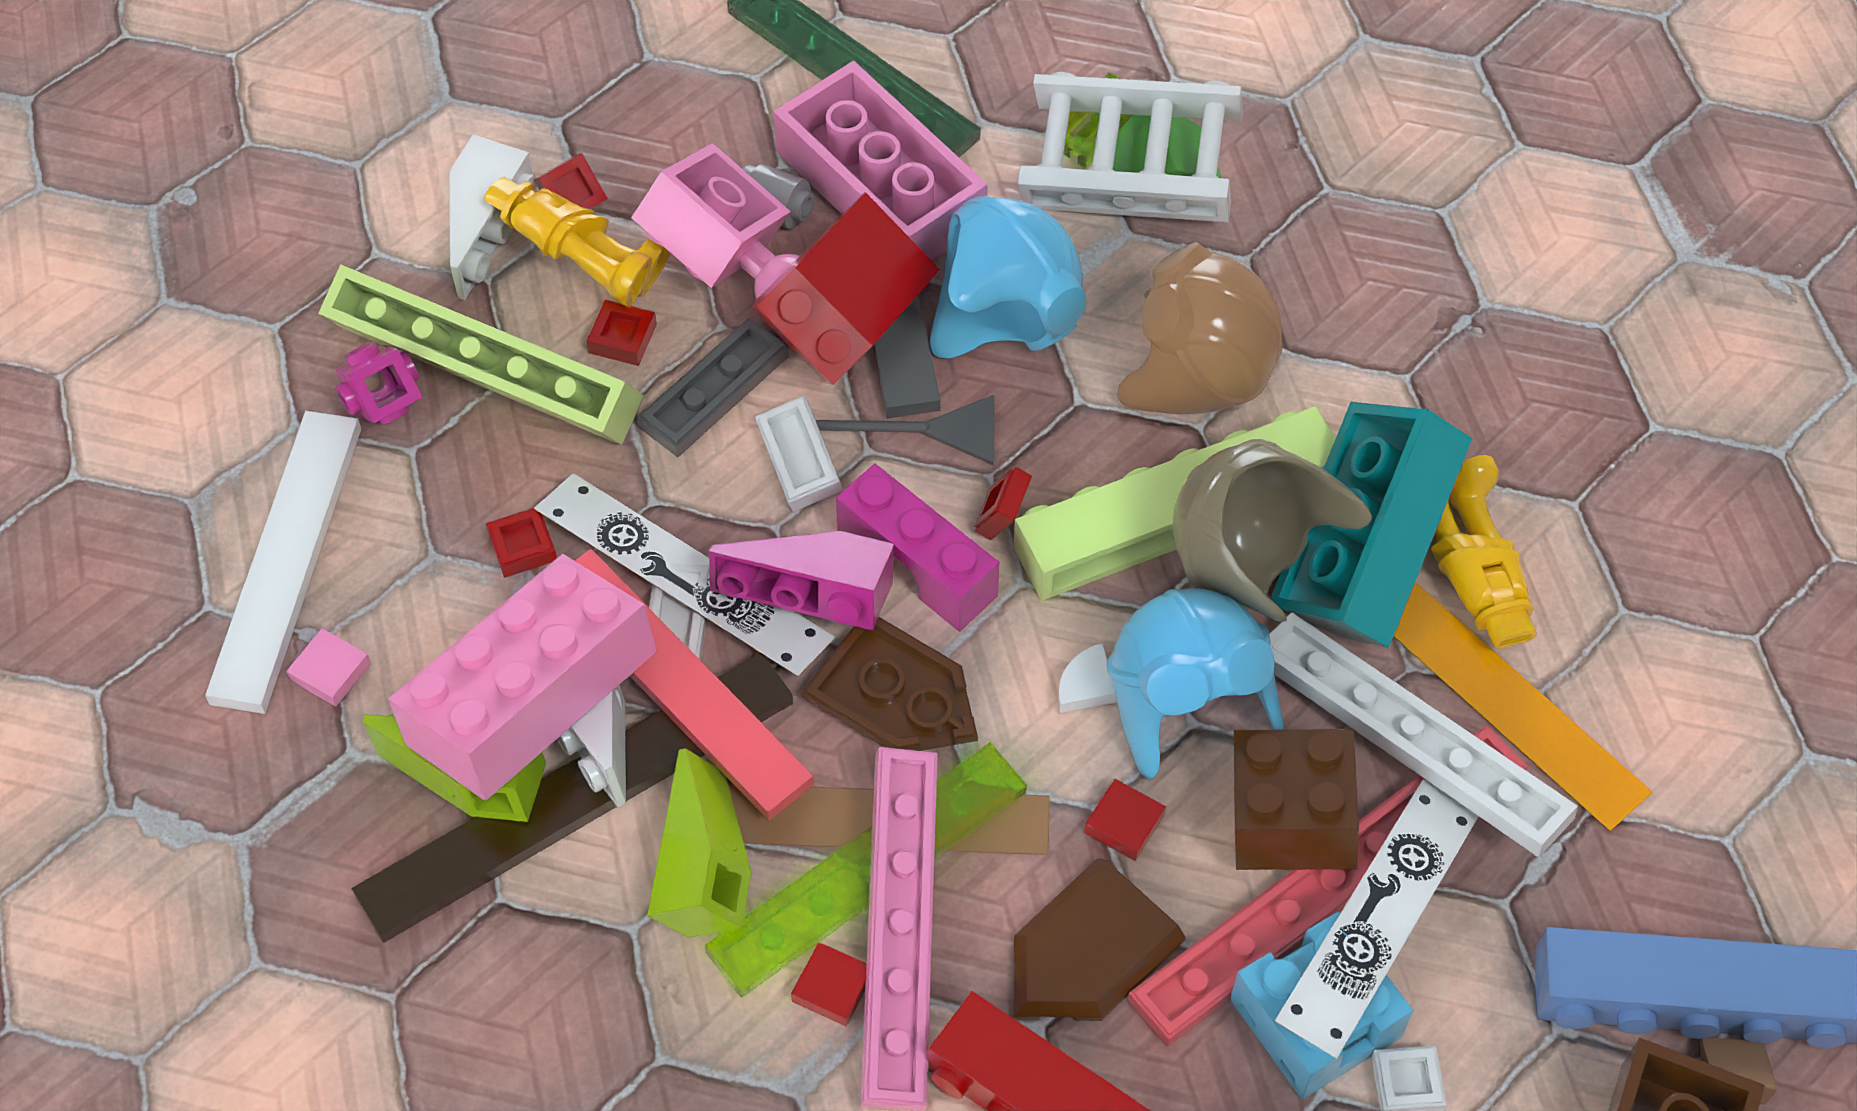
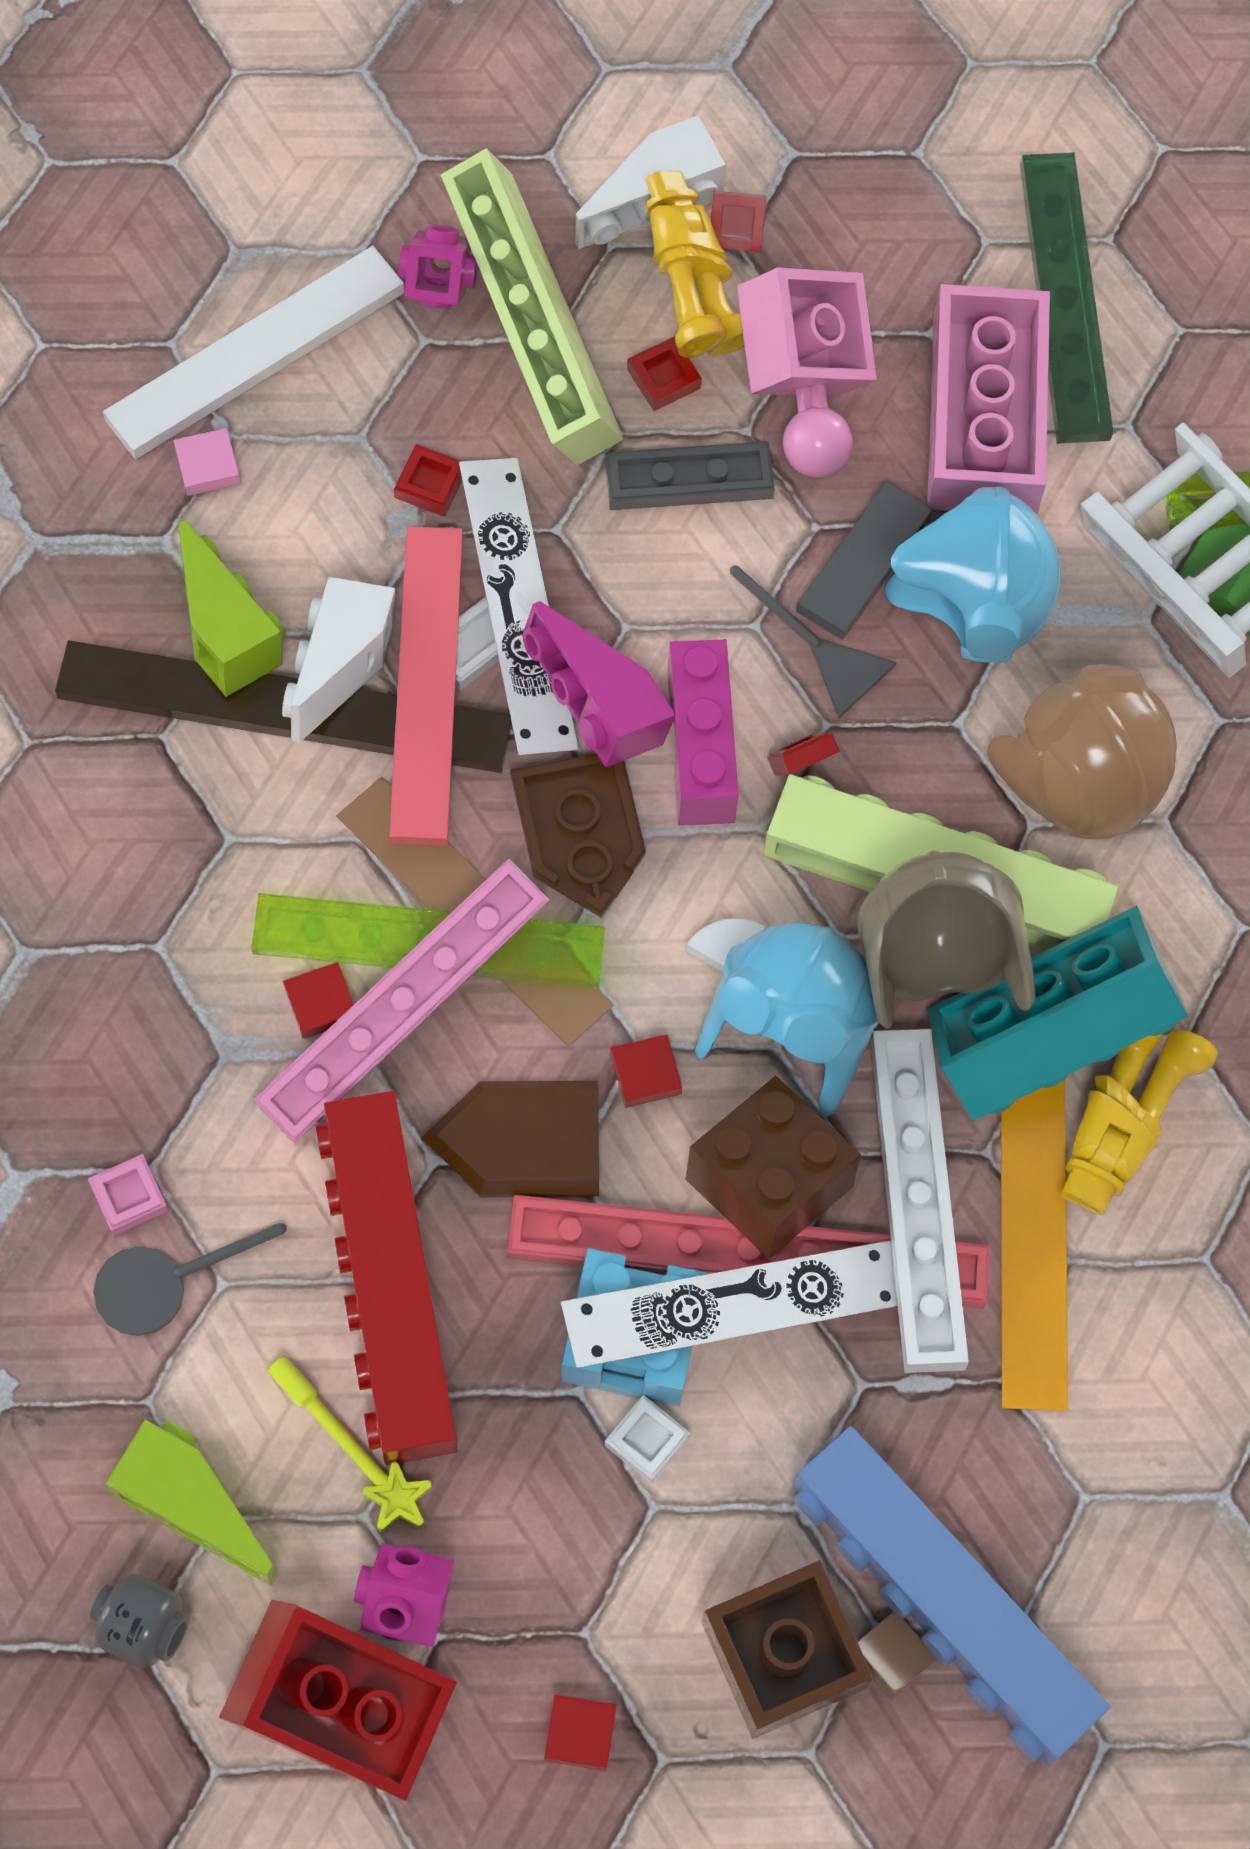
camera: 40 degrees right, 10 degrees up
bright pink brick [388,554,657,801] -> none
lime slope [647,748,752,938] -> none
light grey brick [743,164,815,229] -> none
red slope [750,192,940,385] -> none
white tile [755,395,844,512] -> none

